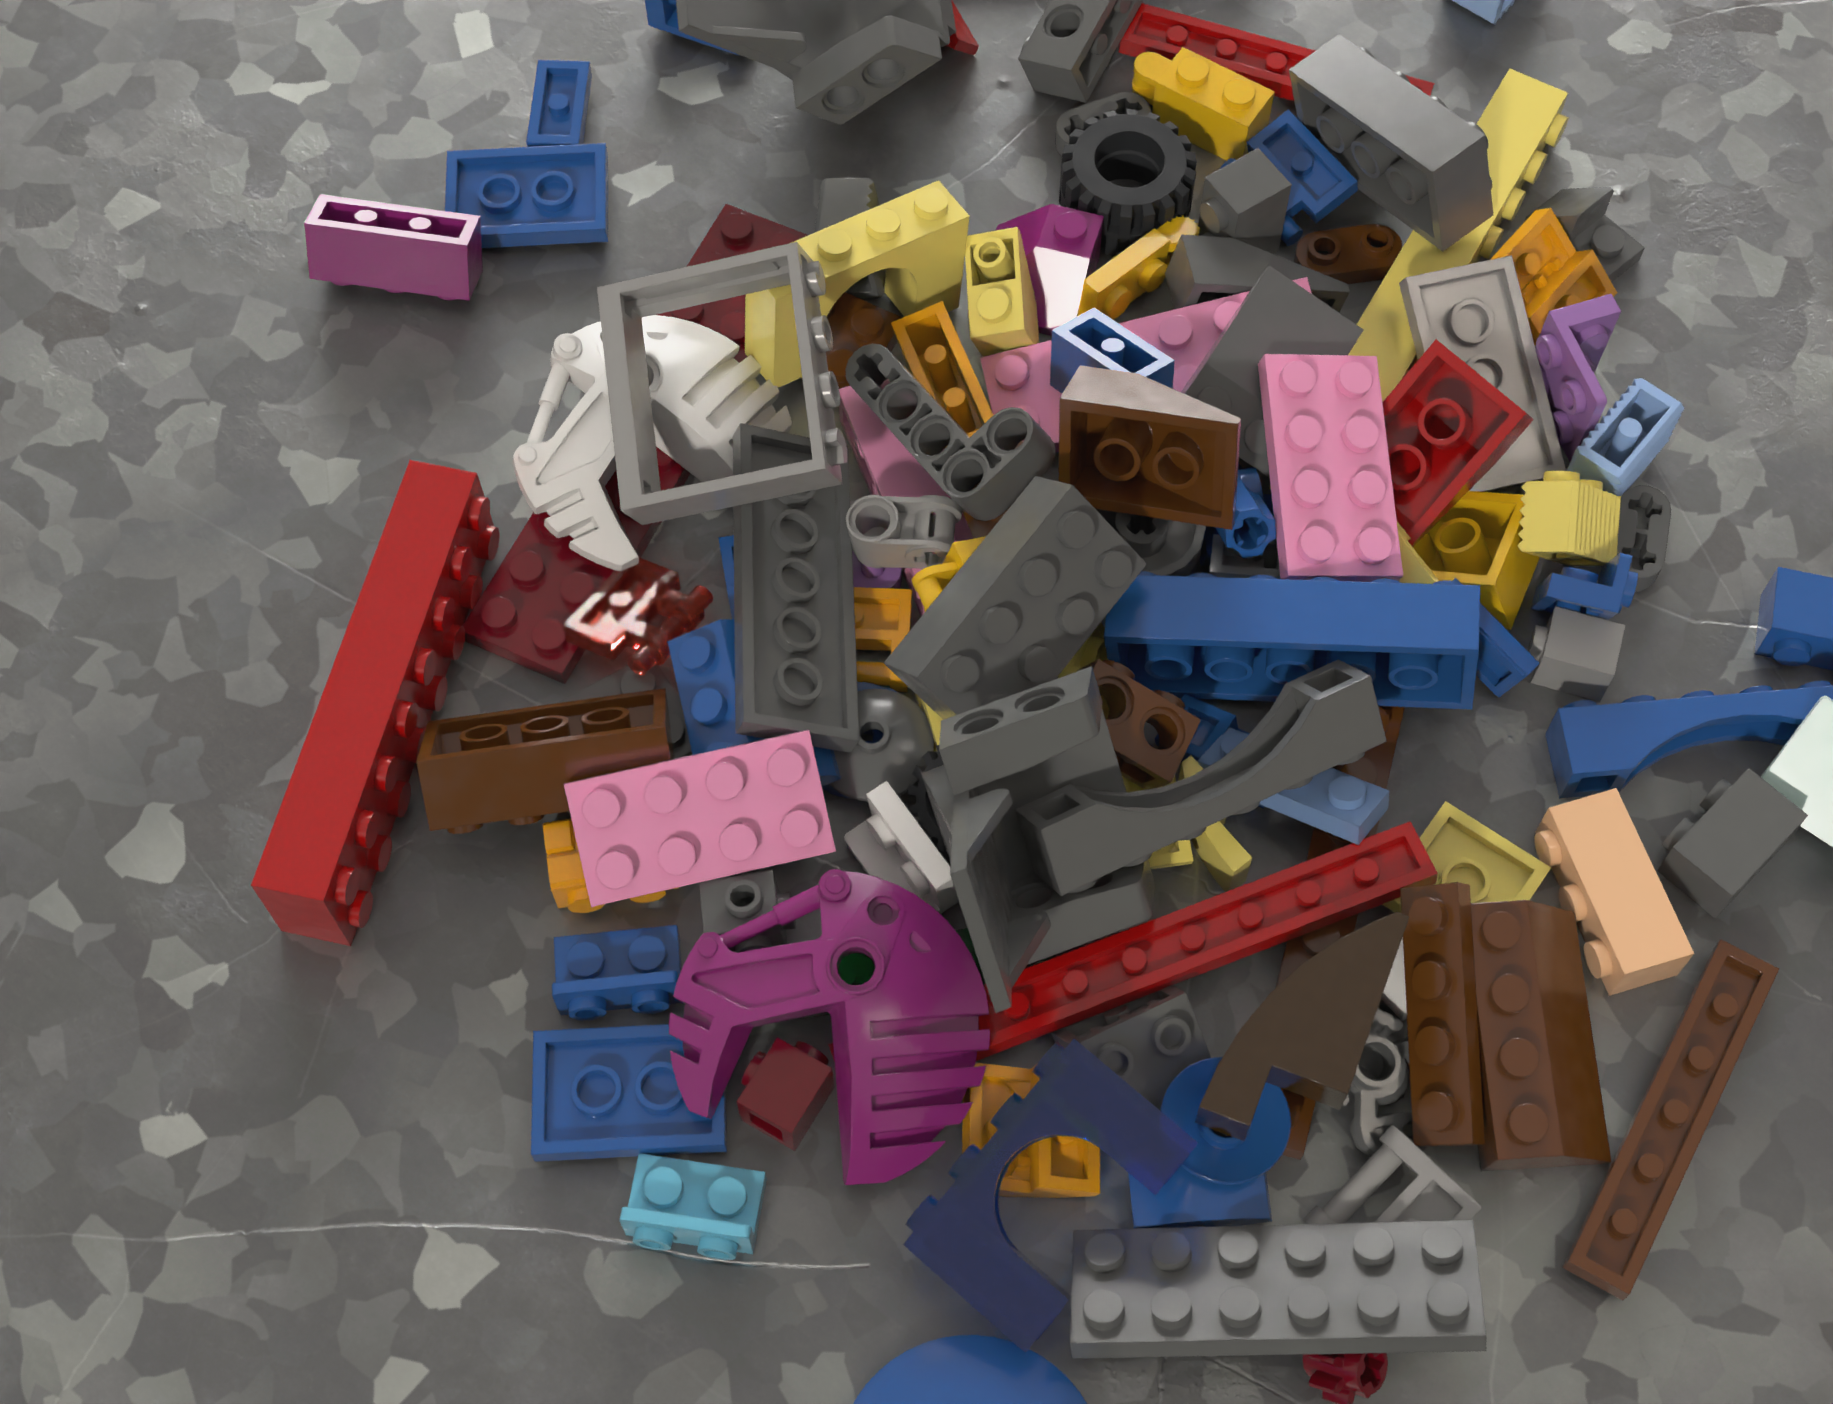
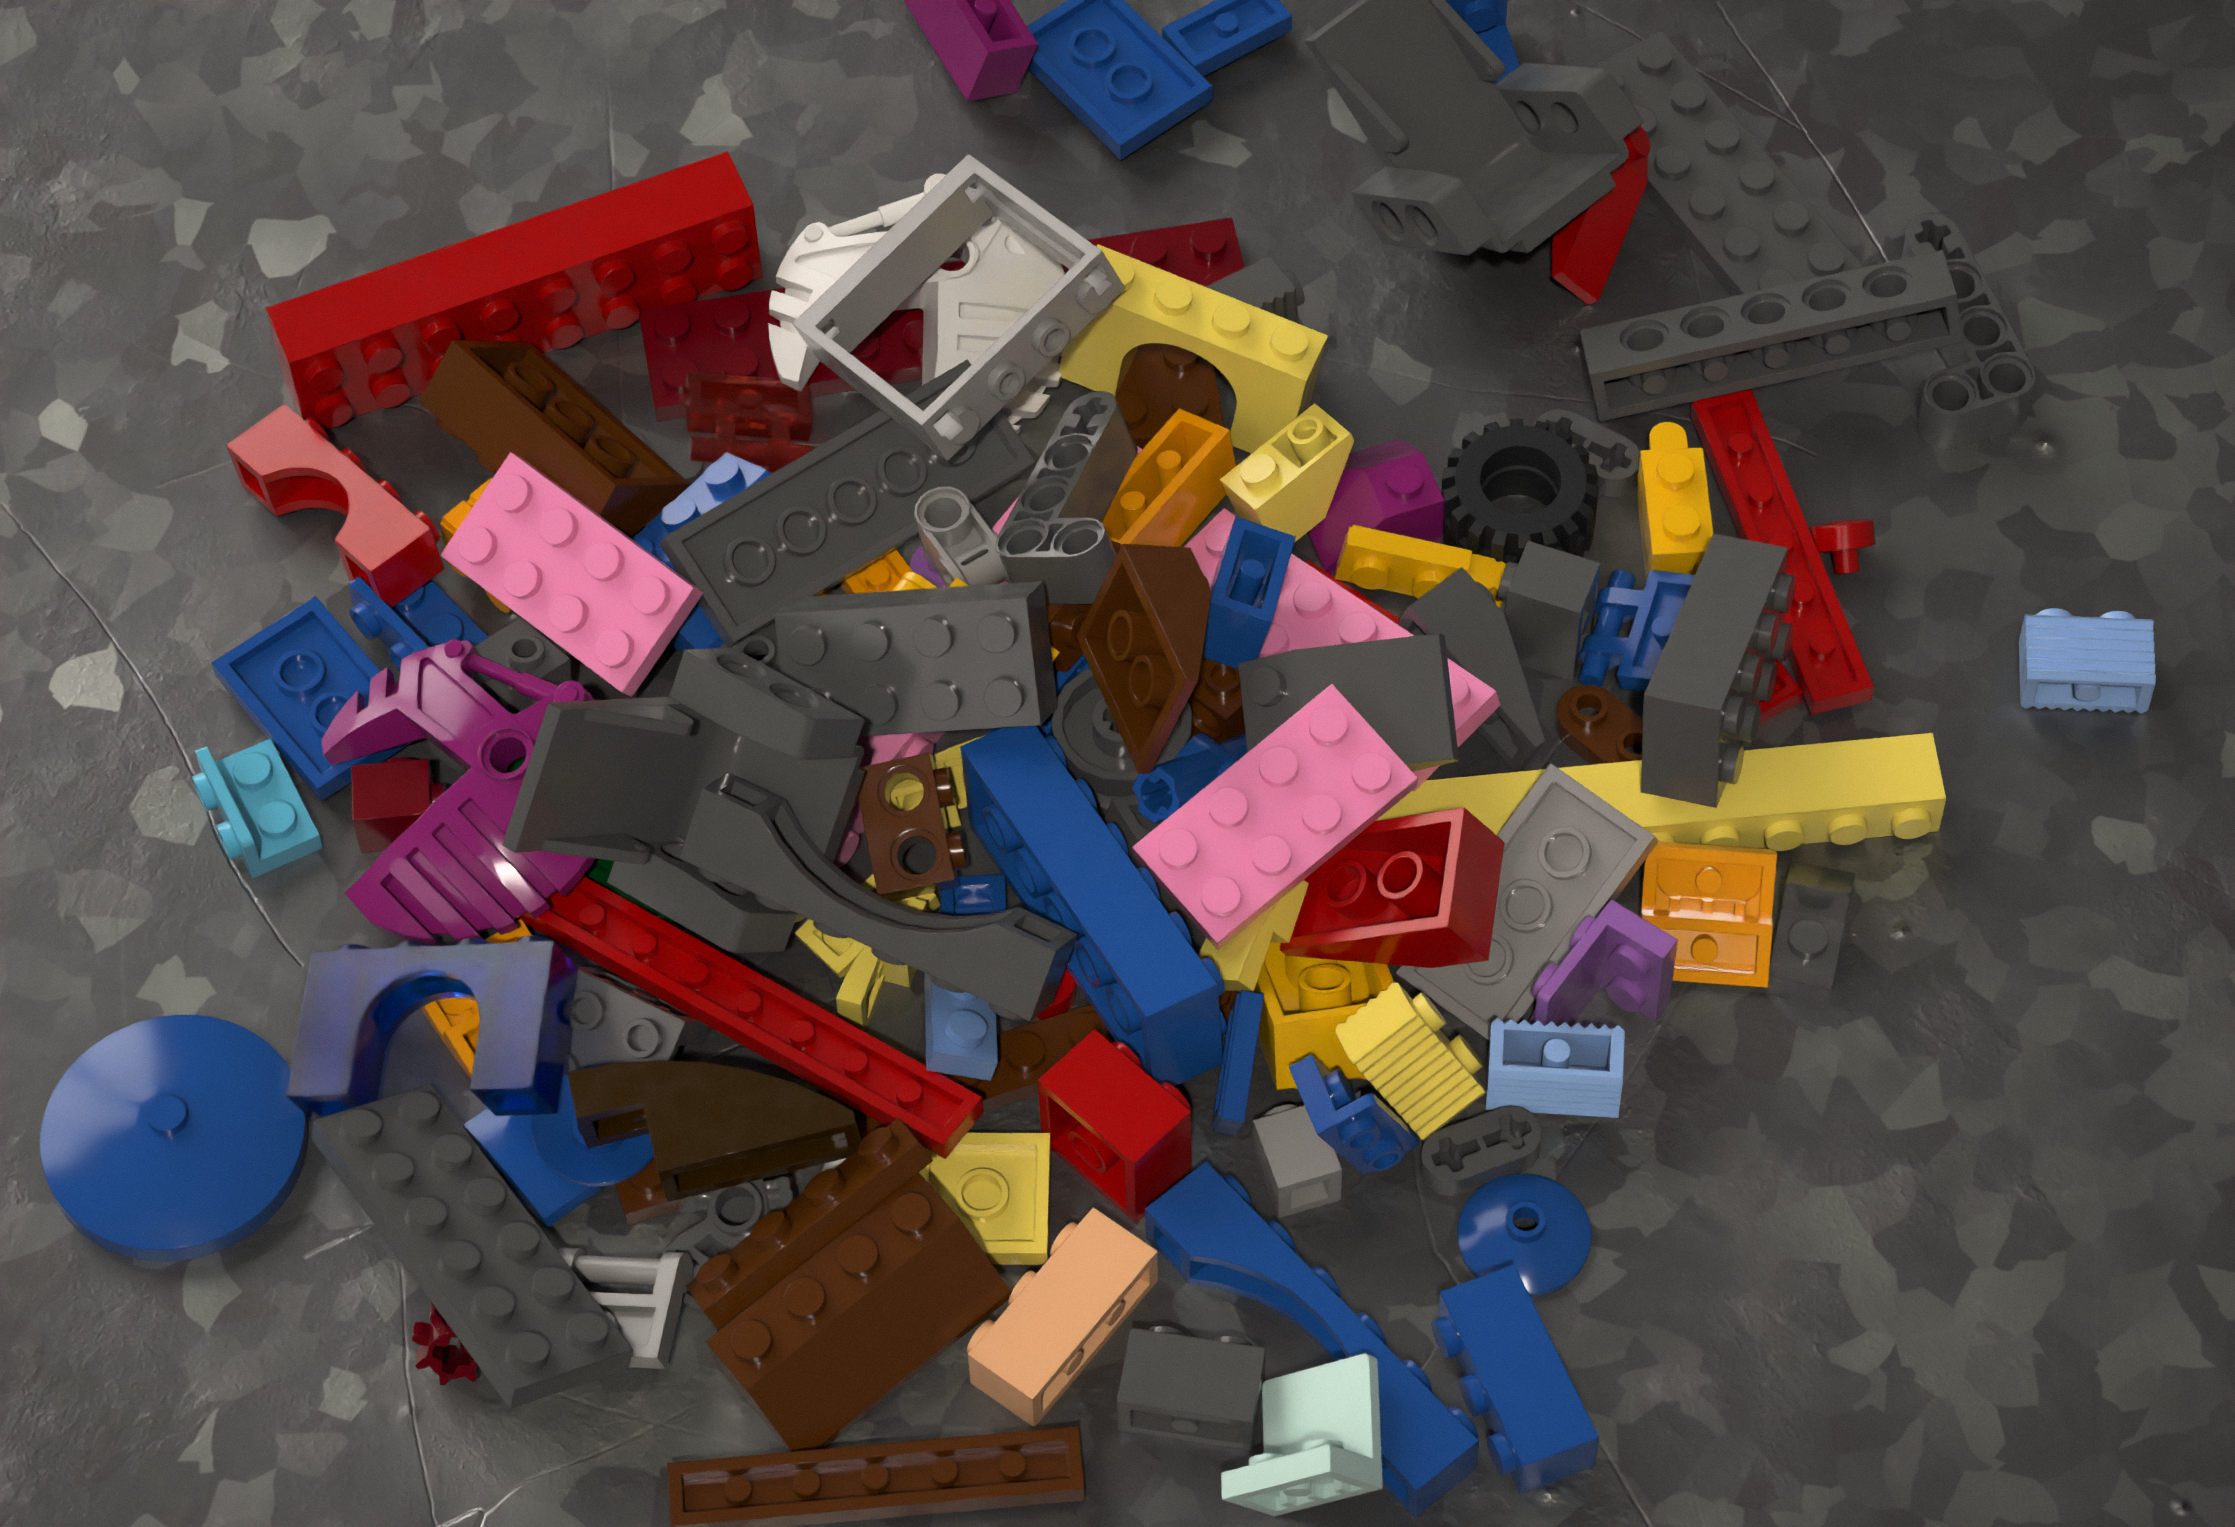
camera: 55 degrees right, 5 degrees down
none -> arch [226,403,445,608]
none -> red brick [1038,1029,1192,1224]
none -> blue dish [1457,1174,1592,1297]
none -> red tile [1811,519,1876,574]

